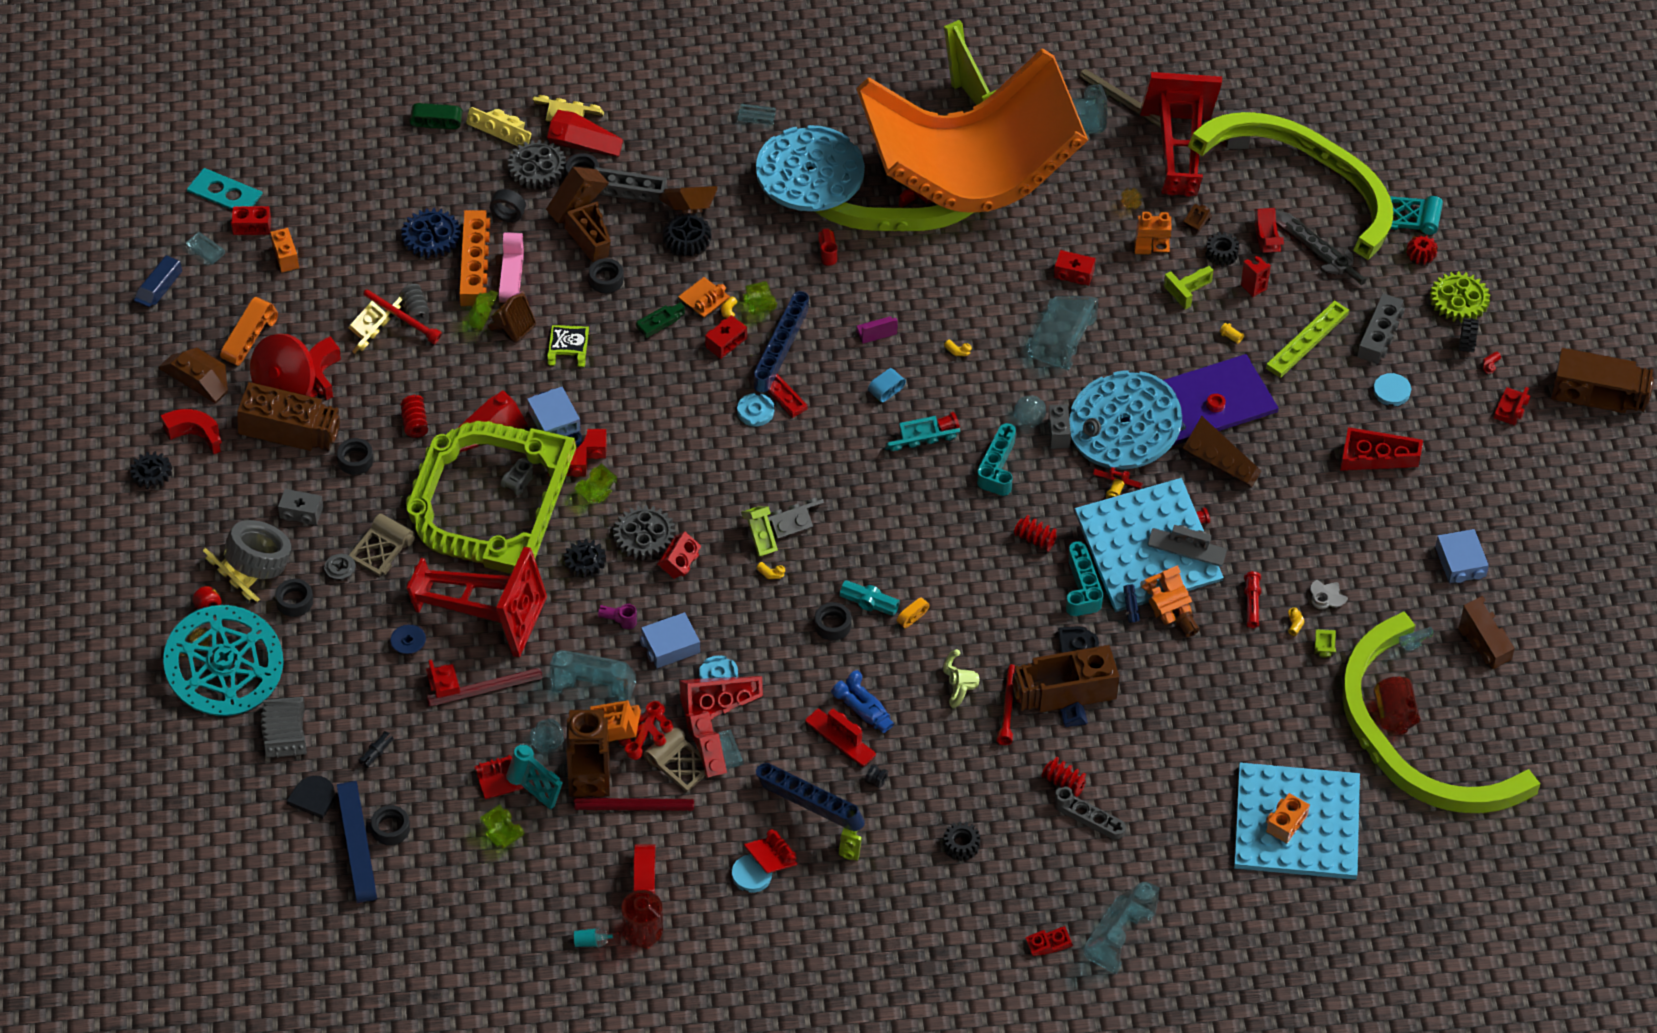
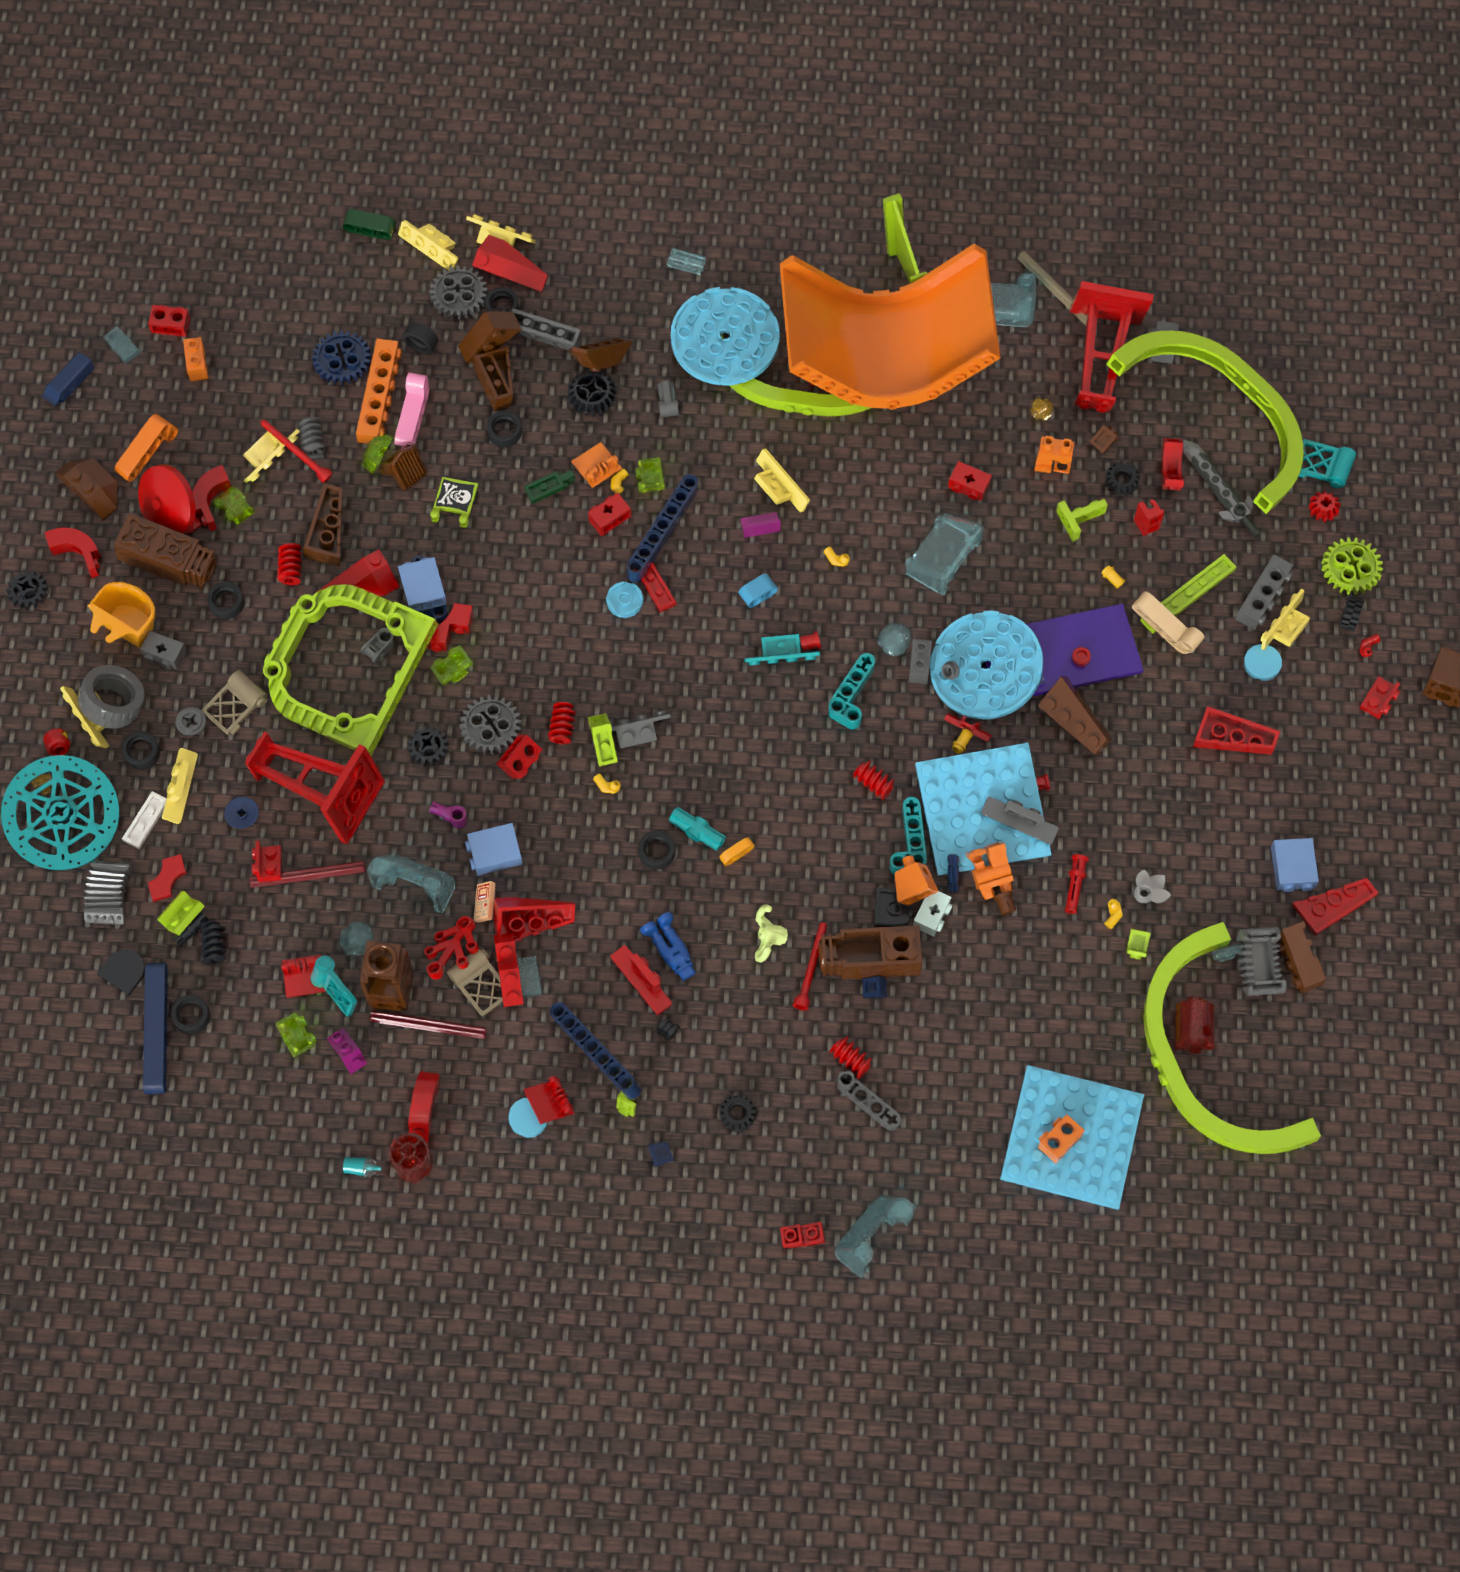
camera: 10 degrees right, 15 degrees up
teal piece [187,168,263,210] -> none
orange bracket [590,700,641,742] -> none
medium azure tile [699,655,738,679] -> none
red piece [818,229,837,266] -> none
none -> light orange piece [88,582,155,648]
none -> white tile [122,791,166,849]
none -> red tile [148,854,187,902]
none -> lime bracket [157,891,205,935]
none -> light yellow bracket [162,748,198,824]
none -> black piece [201,921,226,965]
none -> clear neon green cylinder [213,486,255,526]
none -> reddish brown wedge [303,483,342,567]
none -> magenta bracket [327,1028,368,1074]
none -> light nougat tile [474,881,496,923]
none -> red piece [548,702,576,744]
none -> dark blue slope [648,1141,674,1167]
none -> dark grey piece [658,380,679,417]
none -> light yellow bracket [754,449,810,512]
none -> orange torso [895,856,939,906]
none -> light aqua brick [913,892,953,936]
none -> tan beam [1132,591,1205,654]
none -> dark grey piece [1237,926,1286,996]
none -> light yellow bracket [1260,589,1310,650]
none -> red wing [1292,878,1379,936]

